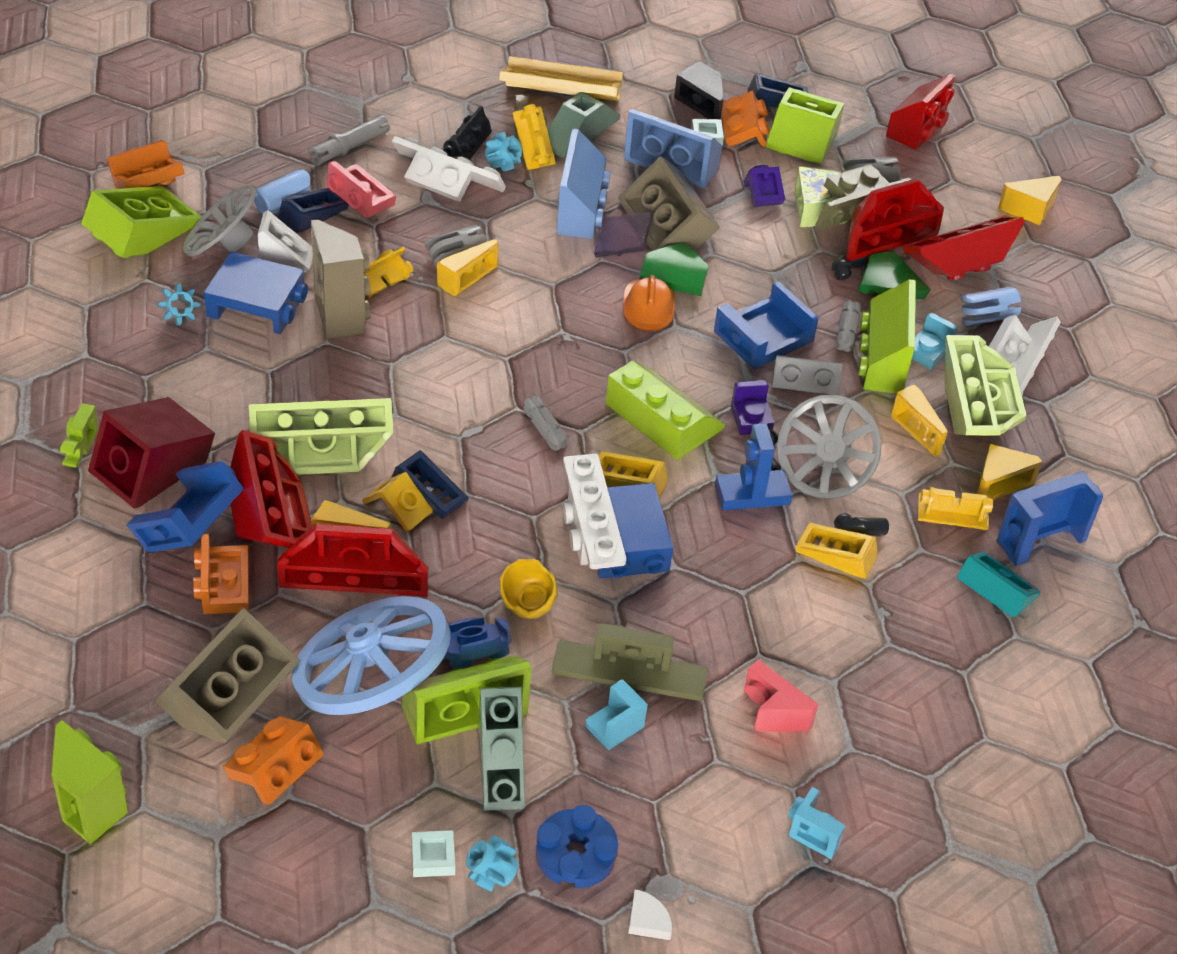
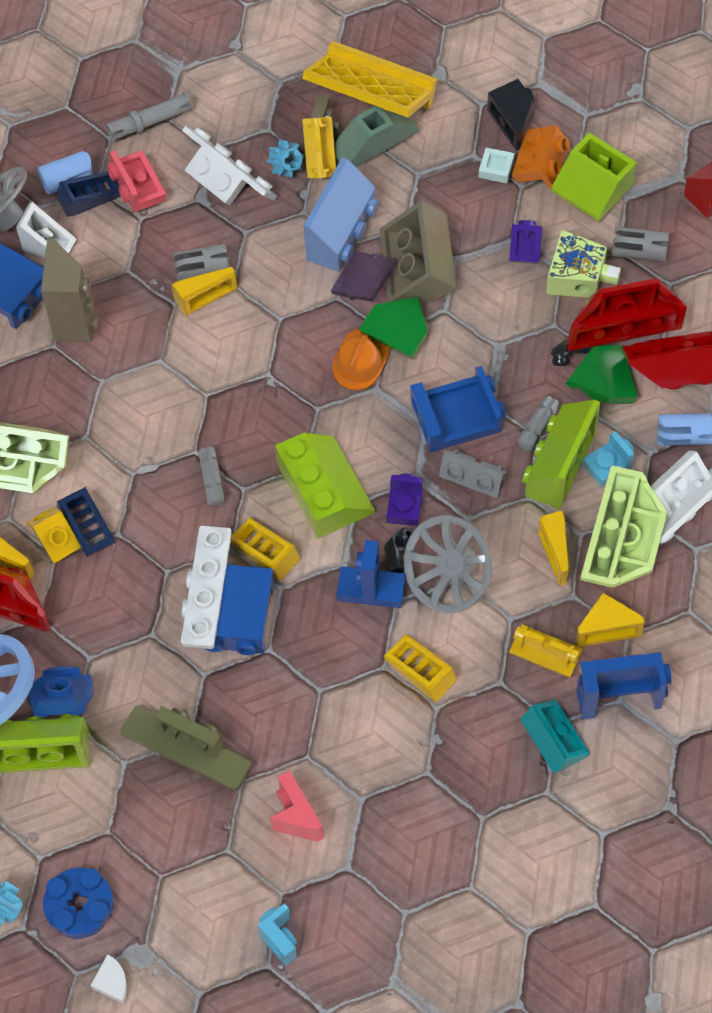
camera: 25 degrees right, 15 degrees up
yellow hinge [364,246,413,299] -> none
black hinge [443,106,492,160] -> none
sand green slope [479,687,525,811] -> none
yellow hair [500,559,558,619] -> none
medium azure panel [585,679,648,751] -> none
medium blue slope [624,109,722,189] -> none
dark blue slope [747,74,808,108] -> none
olive bracket [815,164,911,229] -> none
black arm [834,513,889,536] -> none

